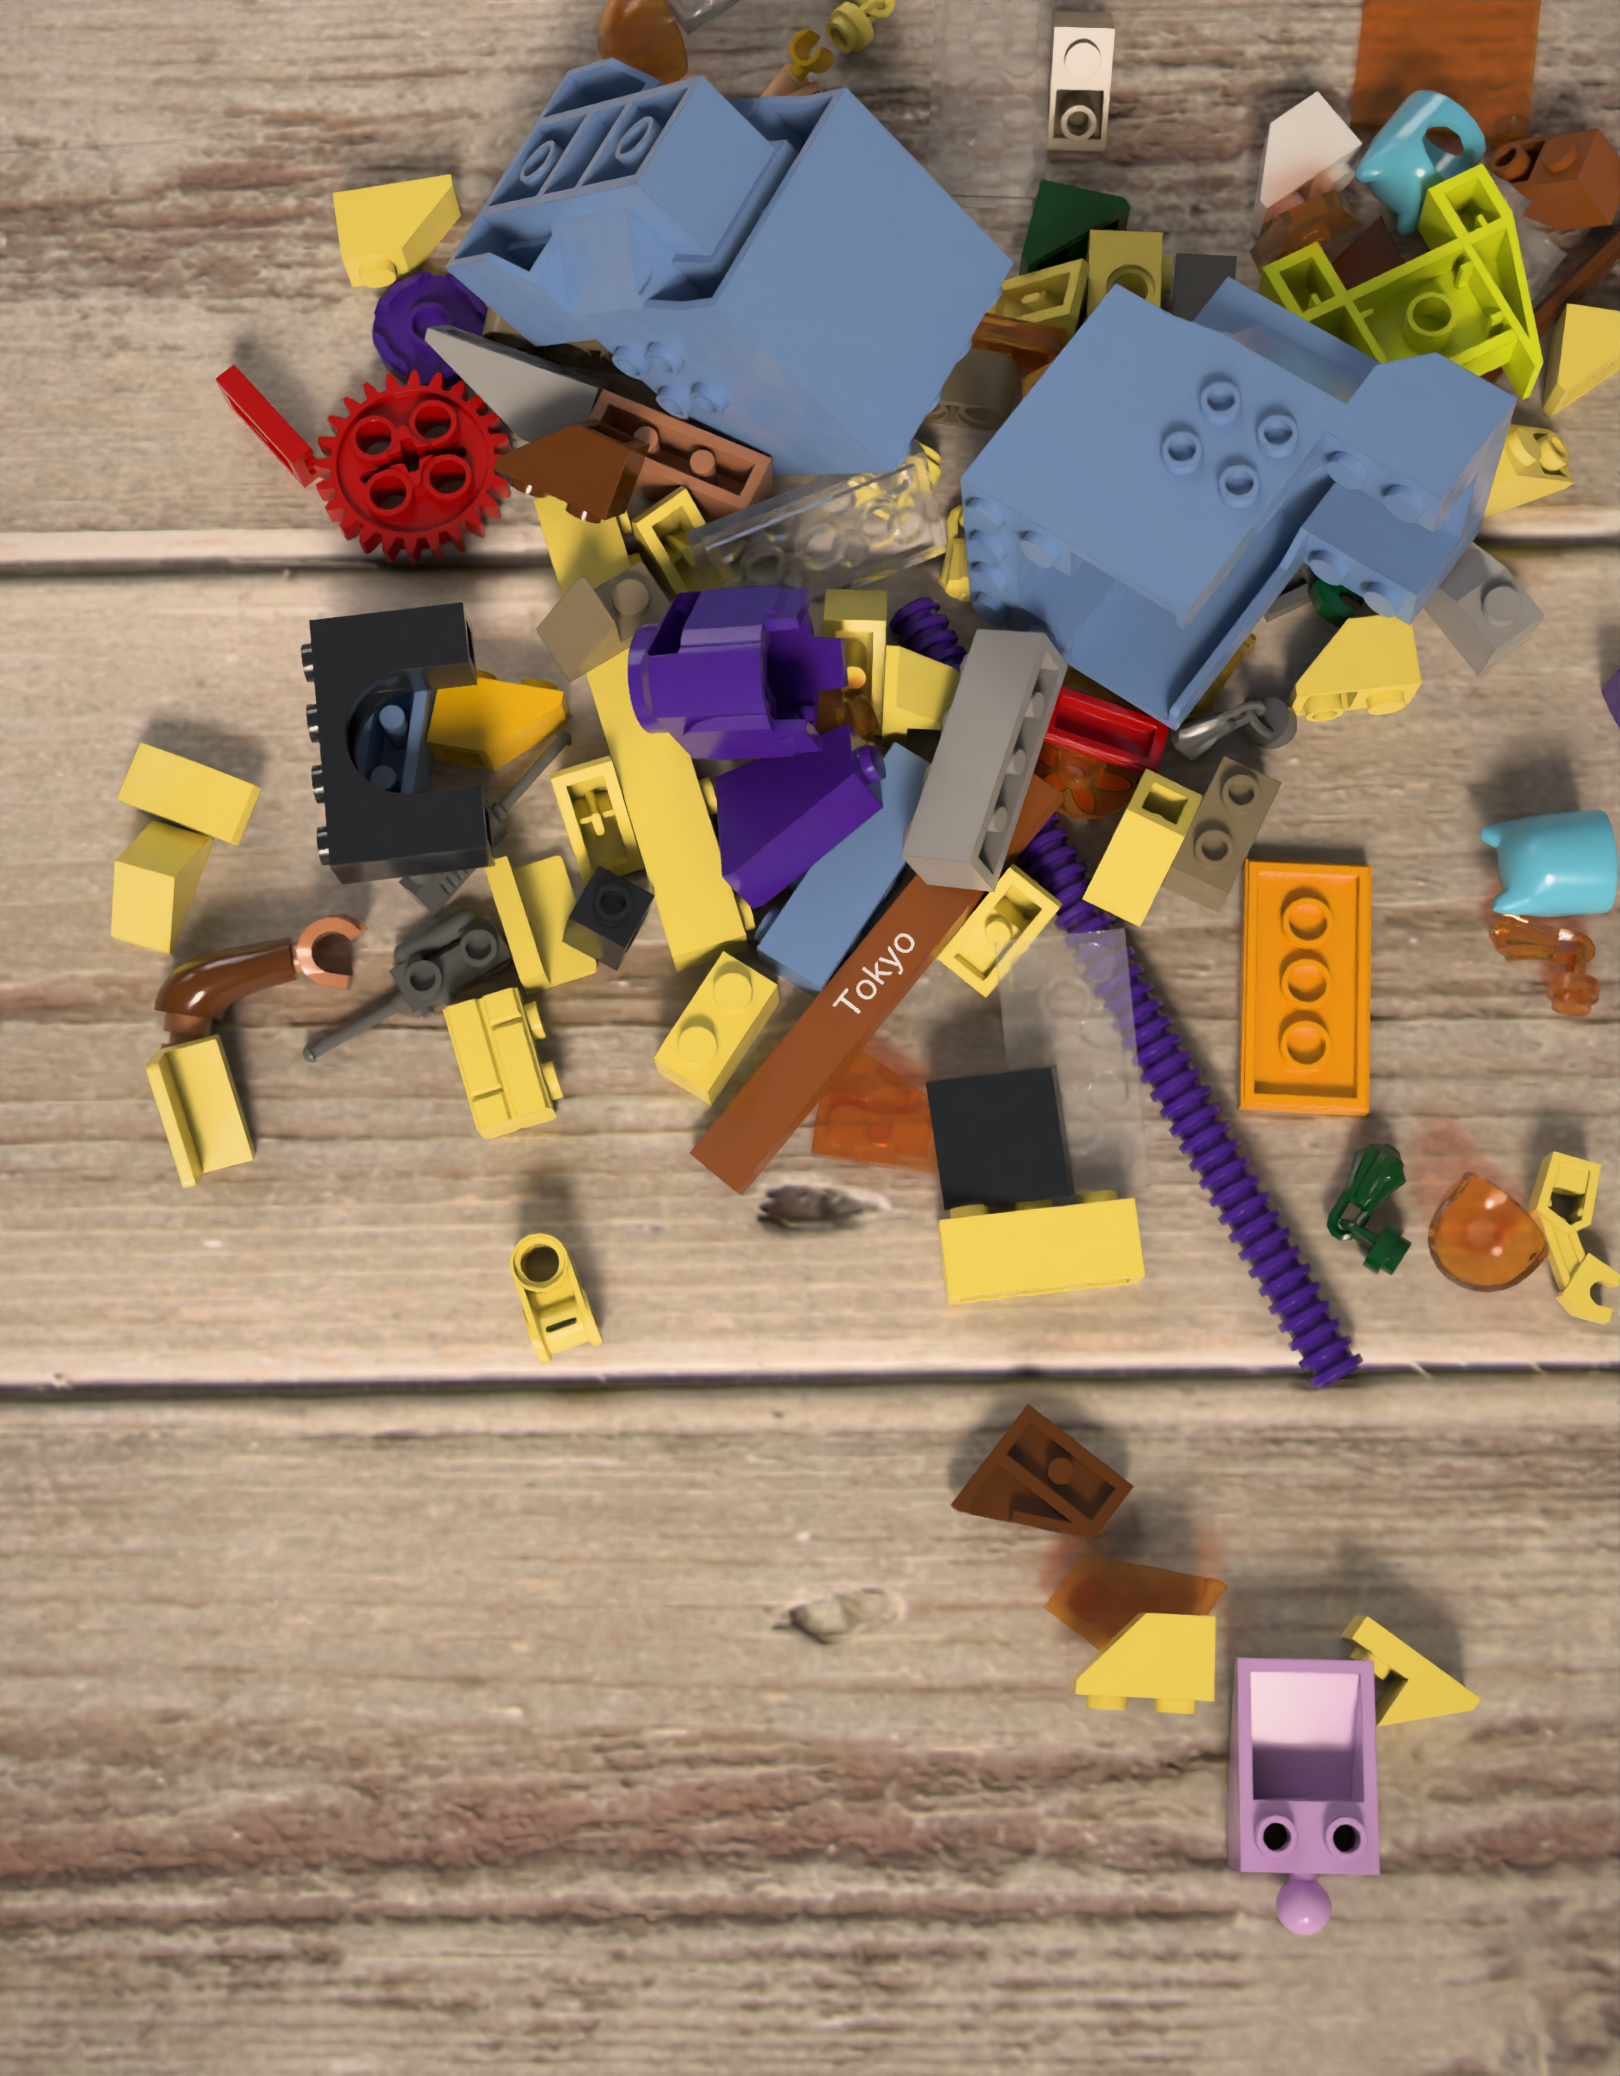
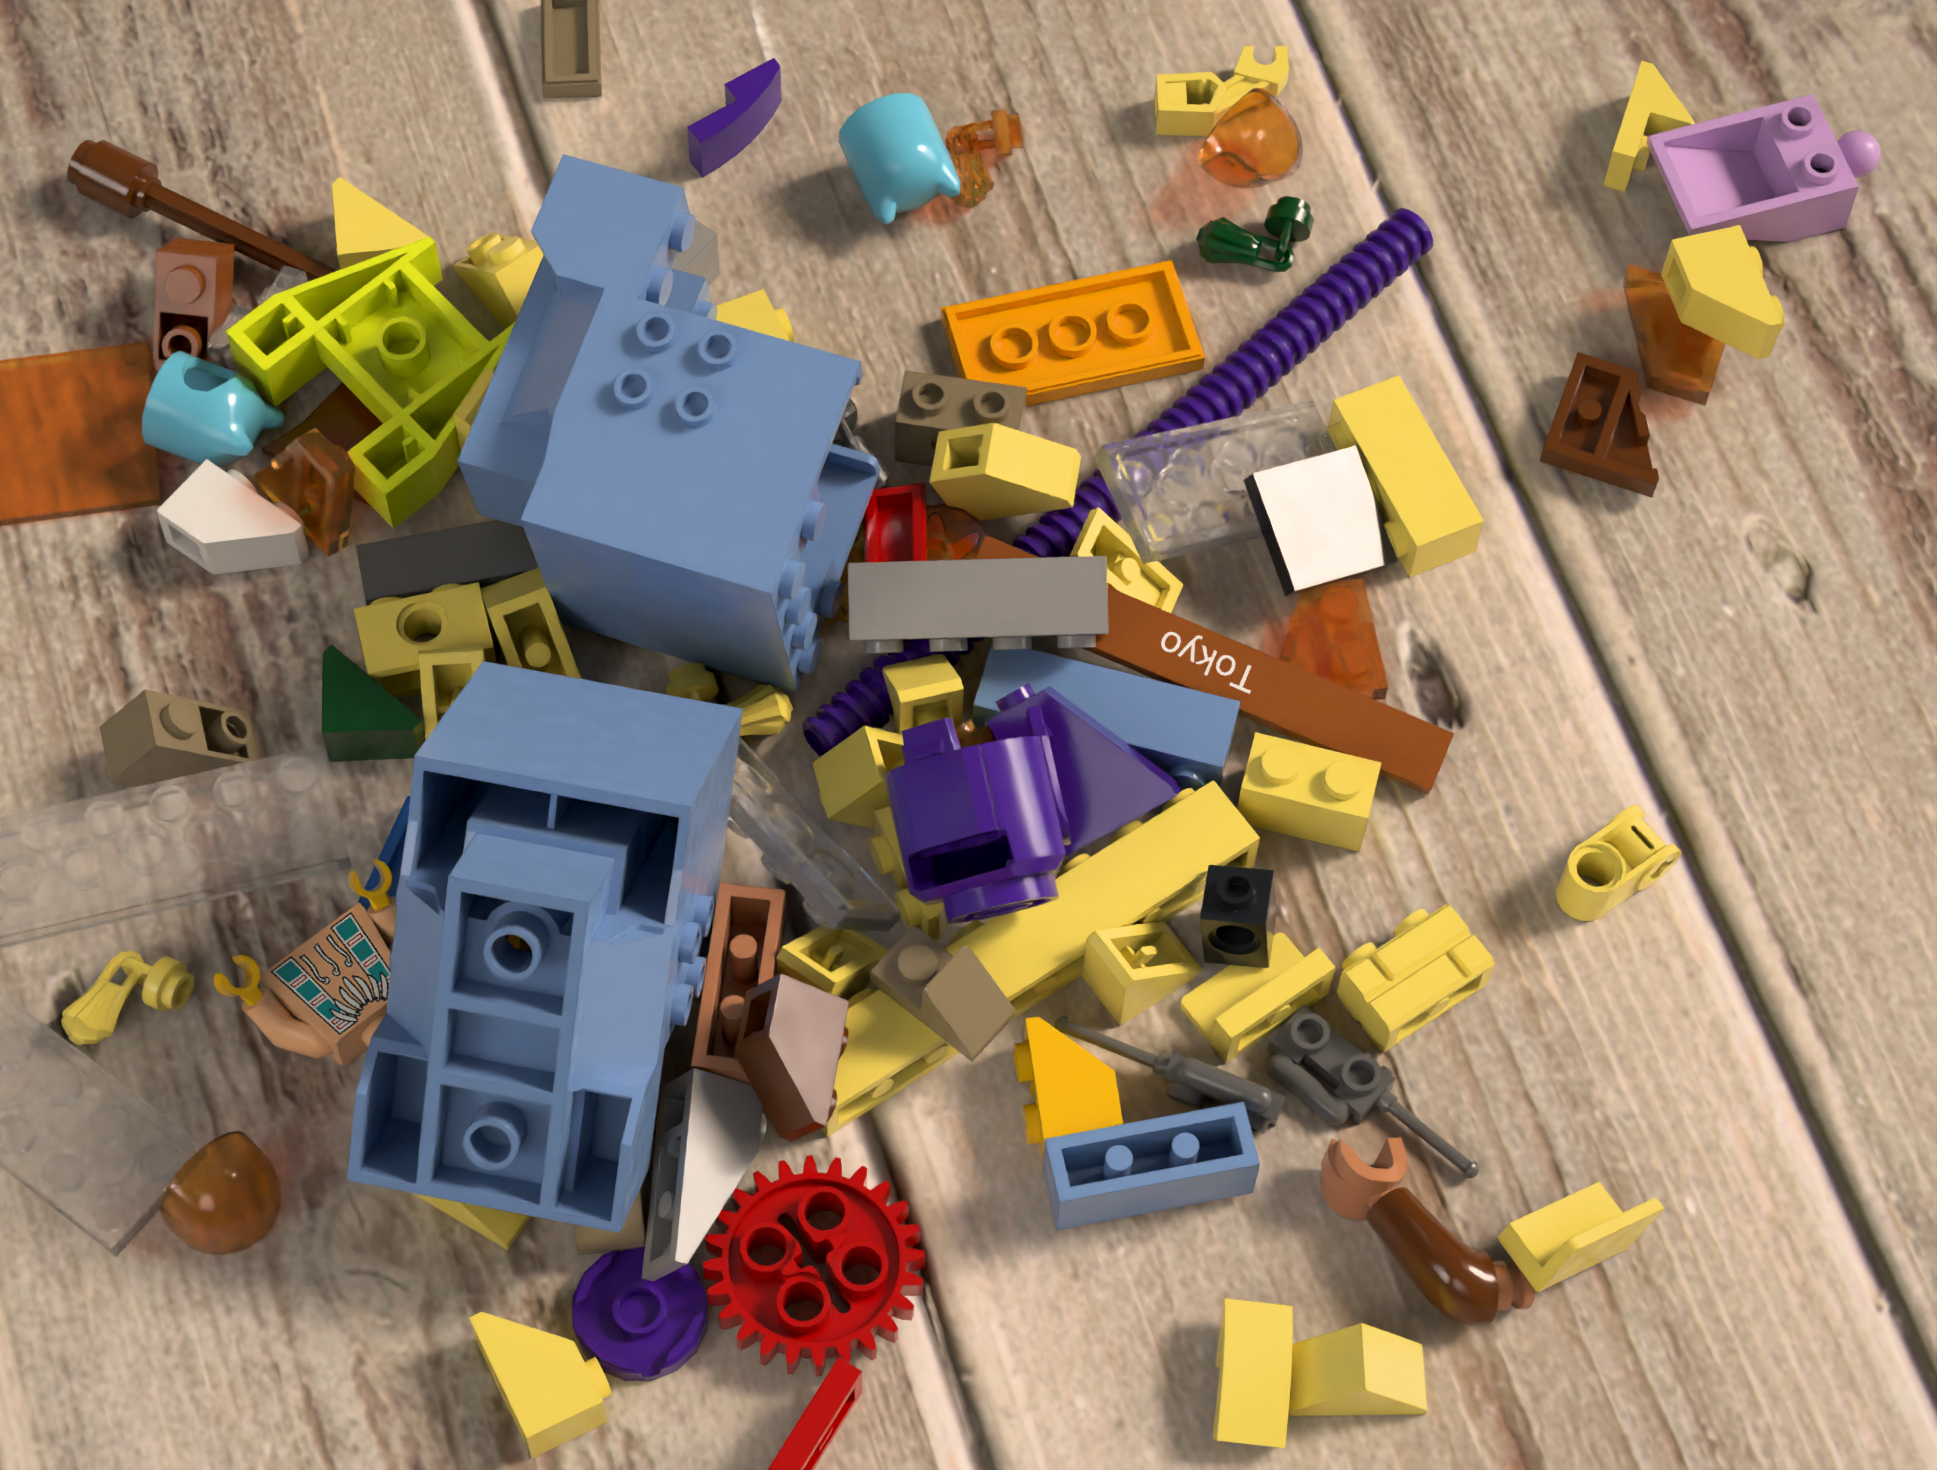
camera: 115 degrees left, 15 degrees down
black arch [301,602,495,884] -> none

